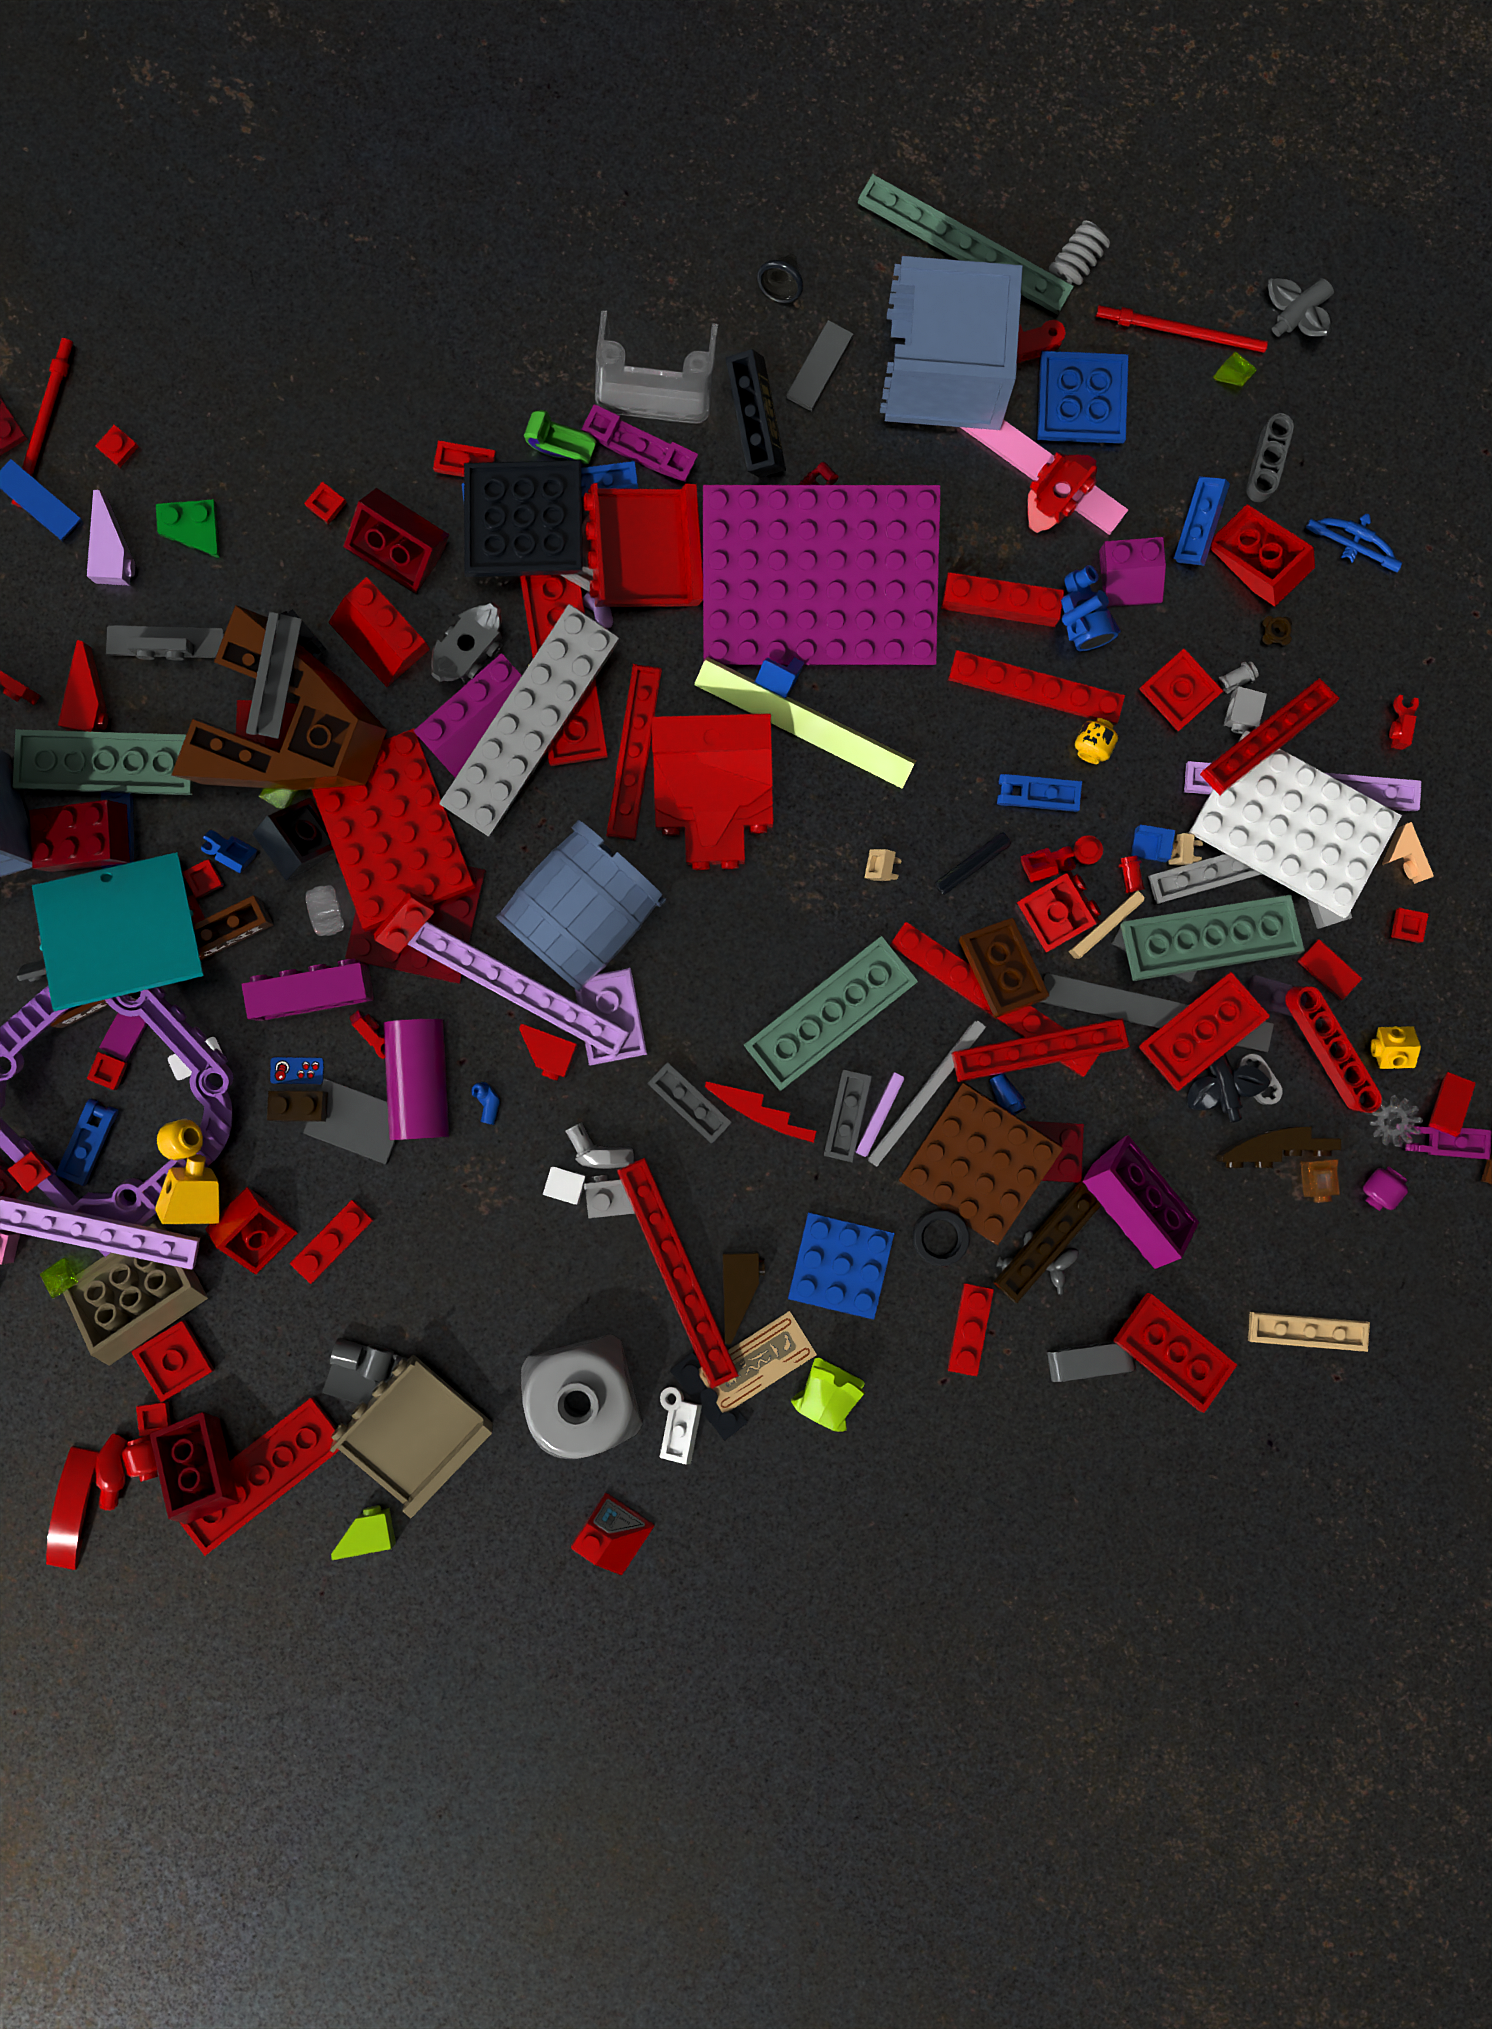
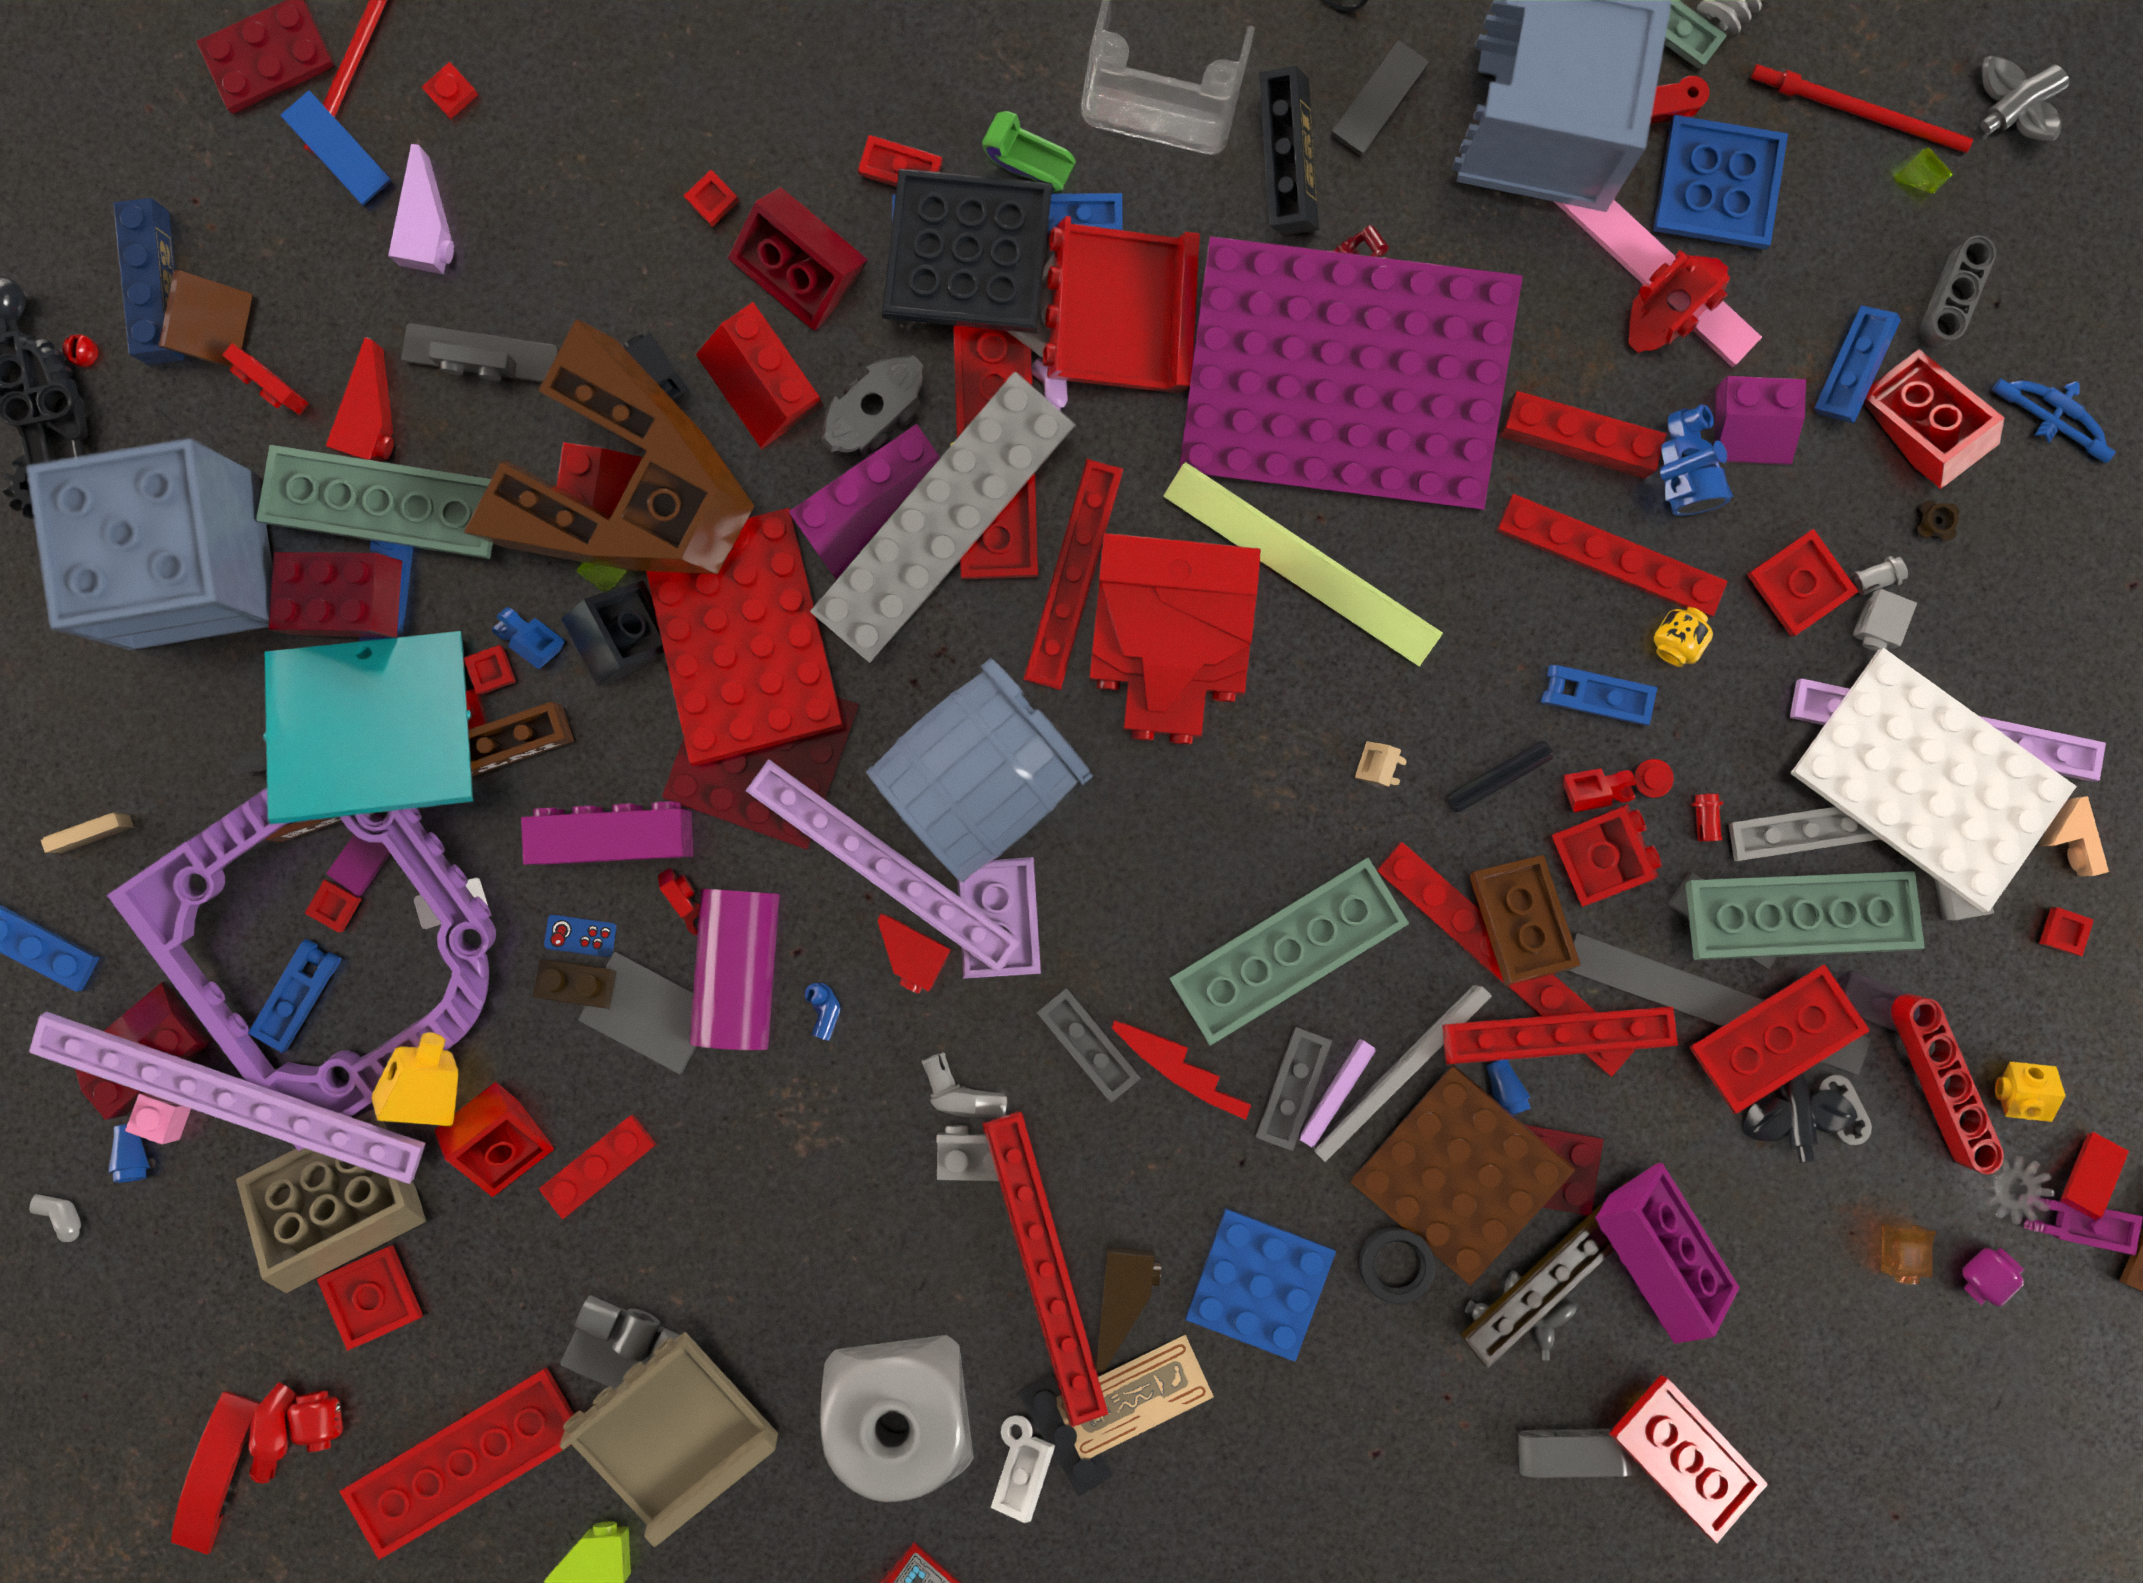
camera: 15 degrees right, 0 degrees up
red plate [7,1150,53,1193] -> none
clear neon green slope [40,1258,78,1299] -> none
red plate [136,1401,171,1436] -> none
dark red brick [150,1412,239,1524] -> none
green wing [156,499,220,558] -> none
yellow head [157,1119,203,1160] -> none
dark grey fence [246,611,302,739] -> none
clear gear [305,885,344,936] -> none
red plate [373,891,435,954] -> none
white panel [543,1167,587,1205] -> none
magenta slope [581,404,698,482] -> none
blue panel [754,657,805,698] -> none
lime piece [791,1357,865,1432] -> none
red plate [947,1283,994,1377] -> none
tan tile [1068,891,1145,959] -> none
blue panel [1131,825,1175,863] -> none
tan tile [1168,833,1203,866] -> none
red tile [1200,678,1340,796] -> none
dark brown slope [1216,1127,1341,1168] -> none
tan tile [1248,1311,1370,1352] -> none
red tile [1297,939,1362,1001] -> none
red plate [1389,695,1419,750] -> none

